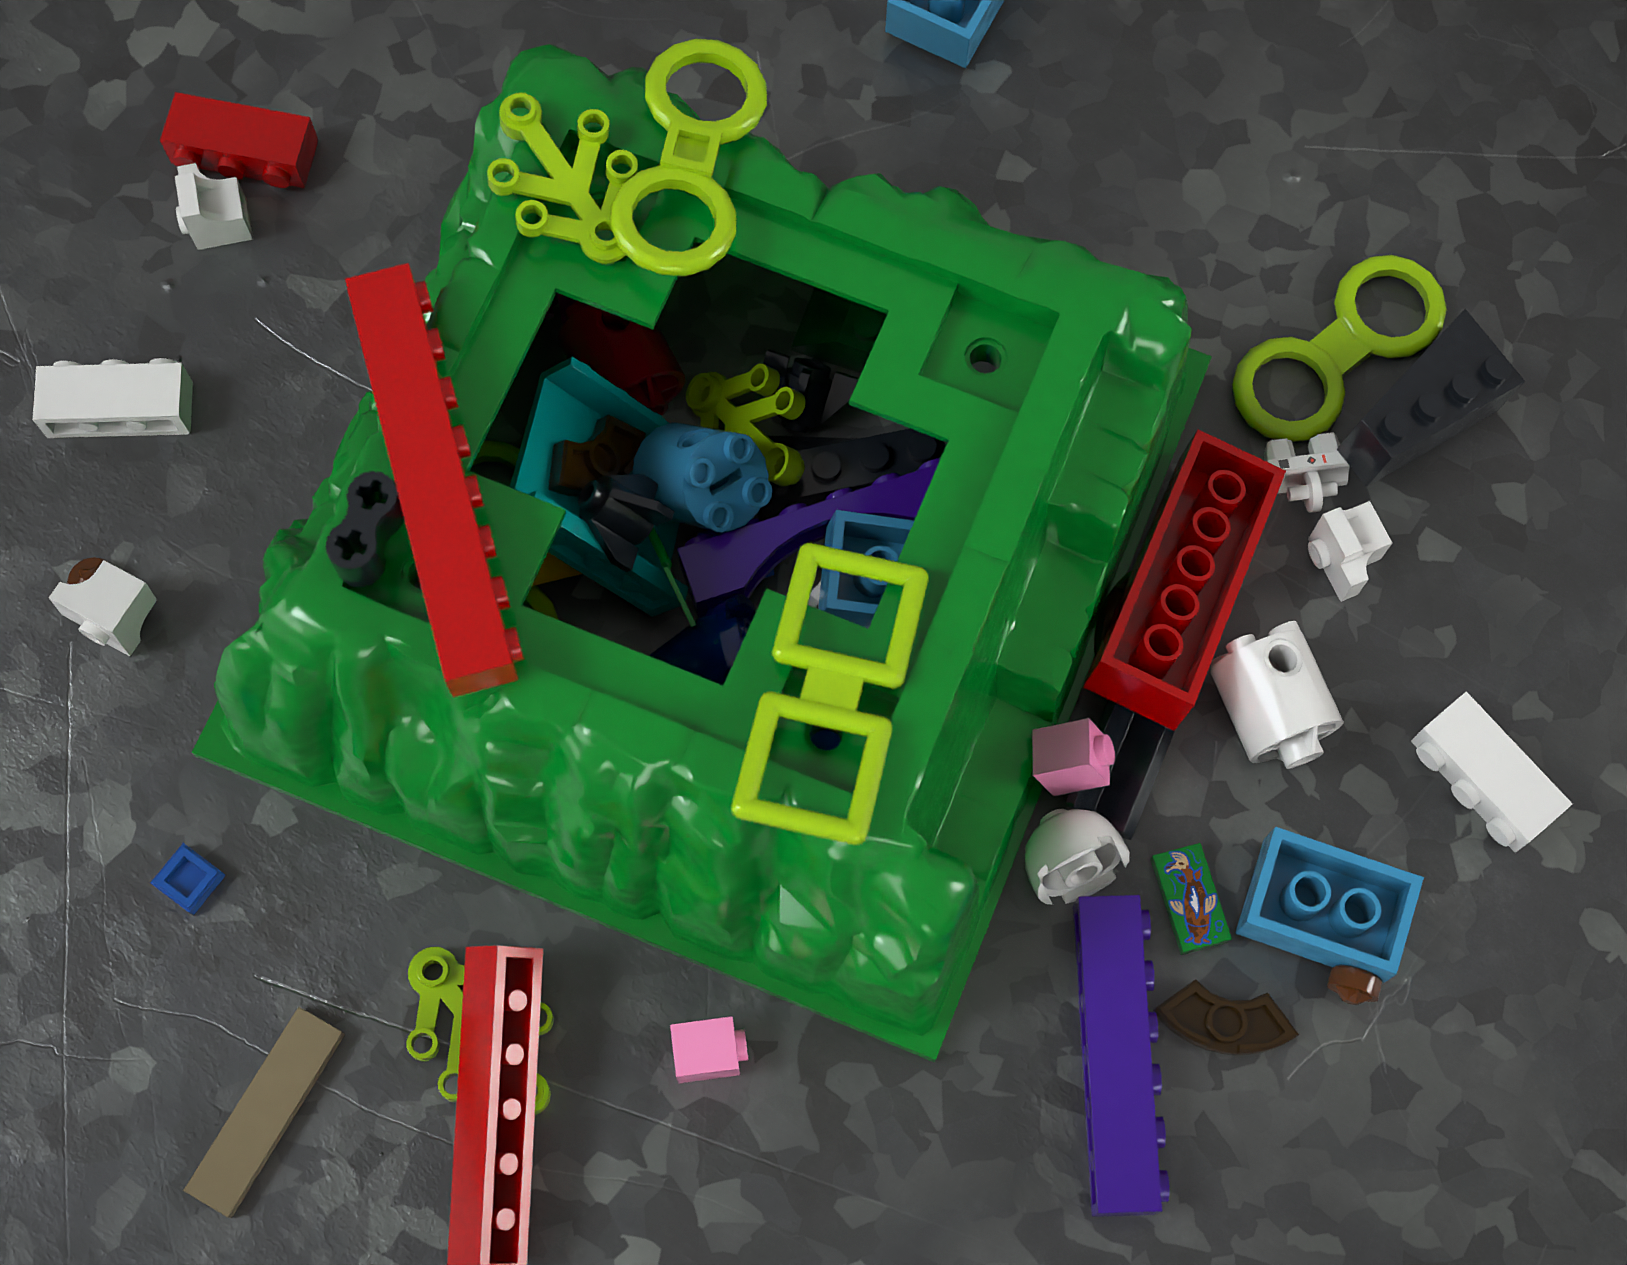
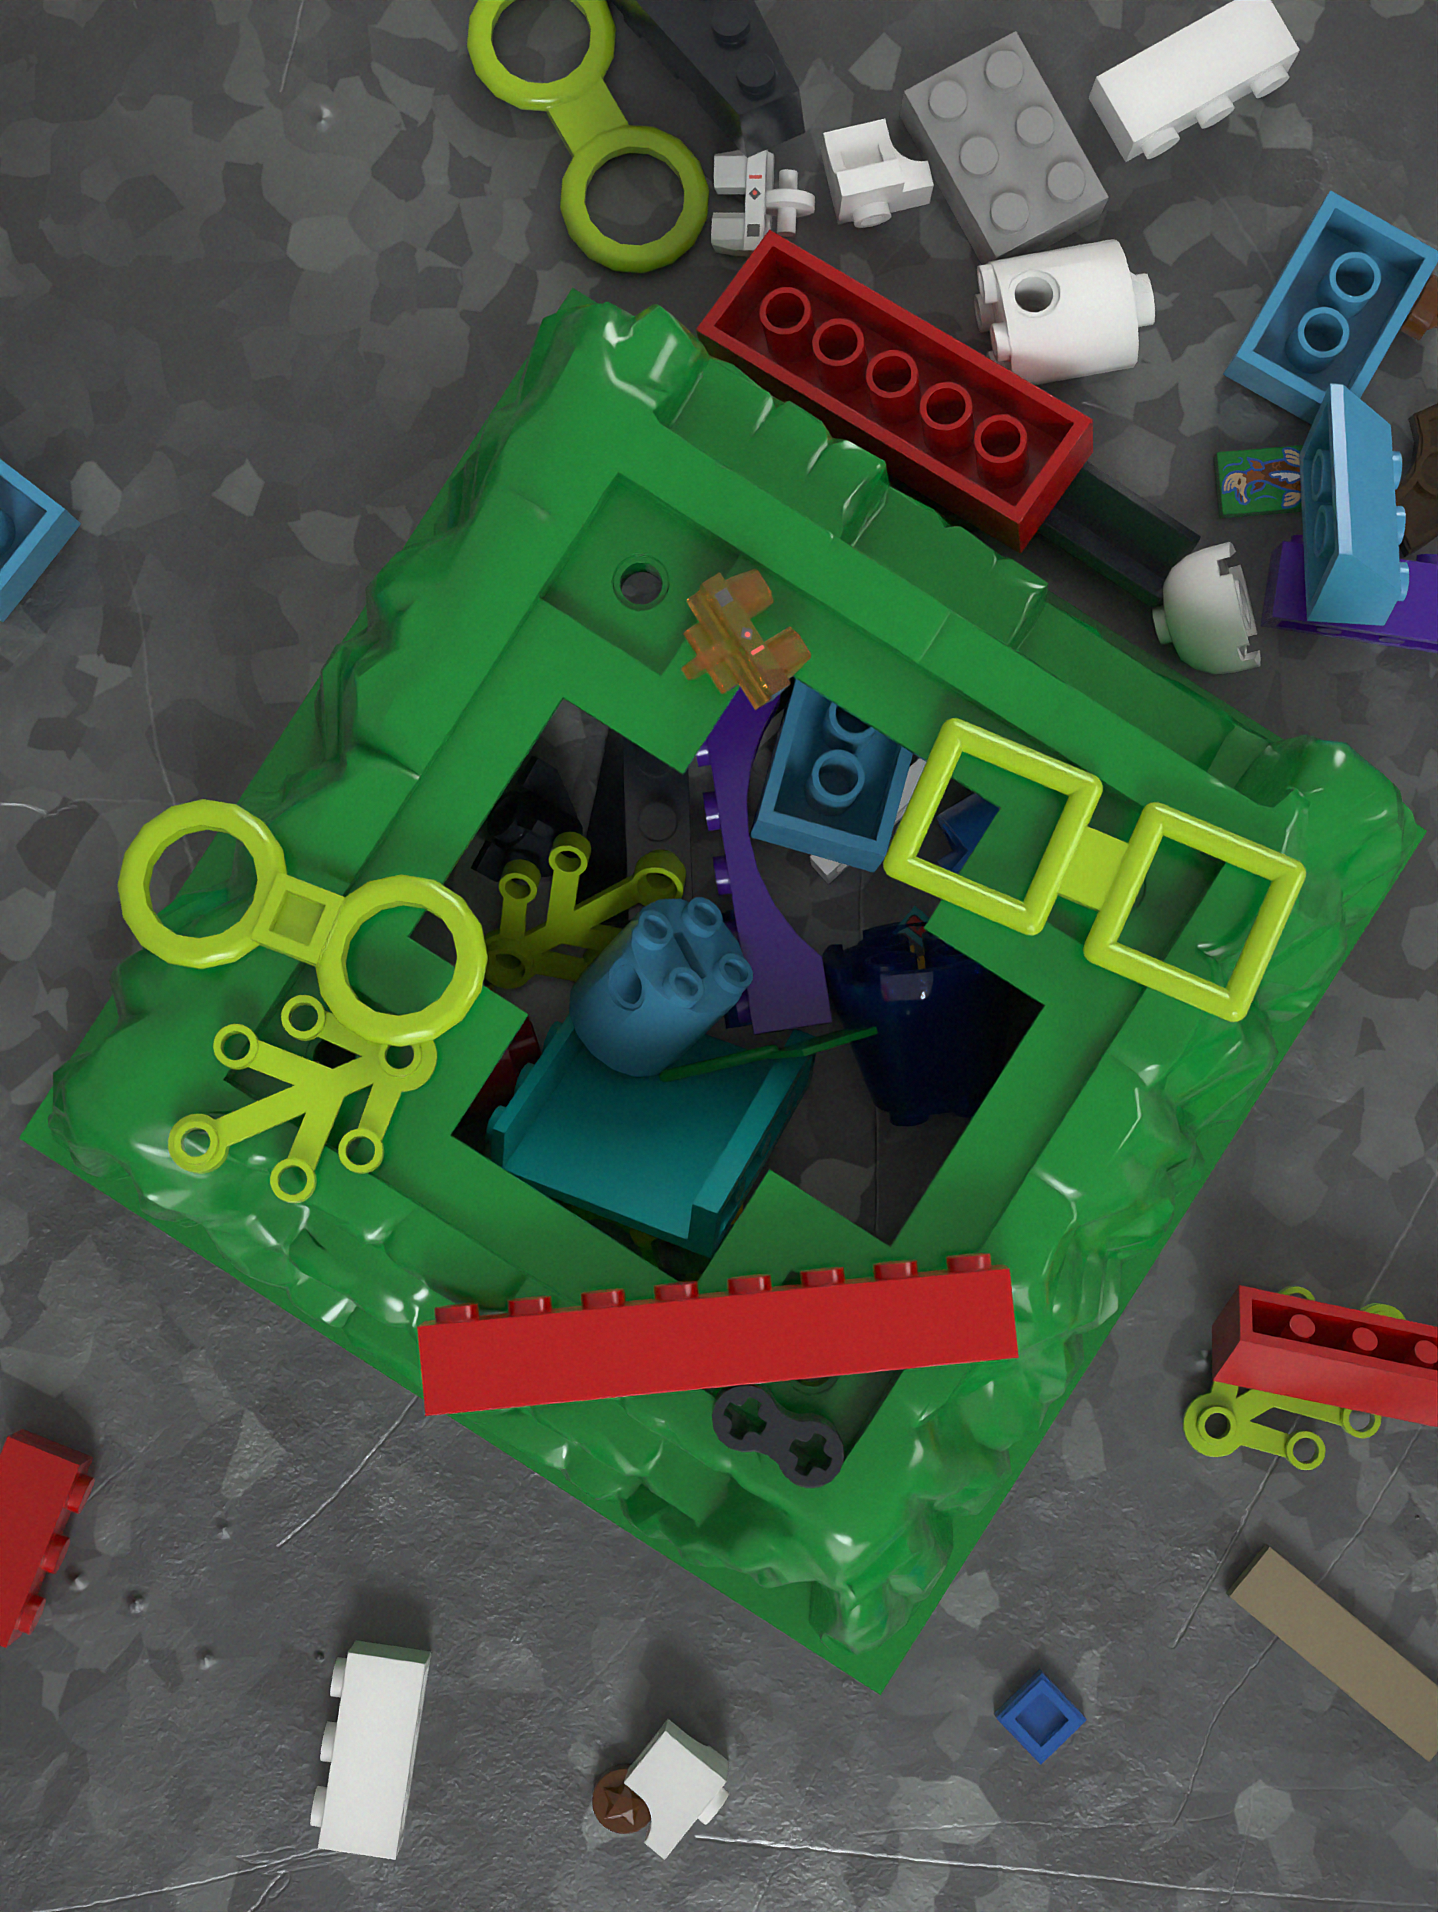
camera: 80 degrees left, 15 degrees up
white brick [175,163,253,250] -> none
dark brown tile [548,414,646,497] -> none
black brick [578,474,674,572] -> none
bright pink brick [670,1016,748,1083] -> none
bright pink brick [1032,718,1115,796] -> none
none -> clear orange hips [681,569,811,710]
none -> light grey brick [899,31,1109,265]
none -> dark azure slope [1299,383,1409,626]

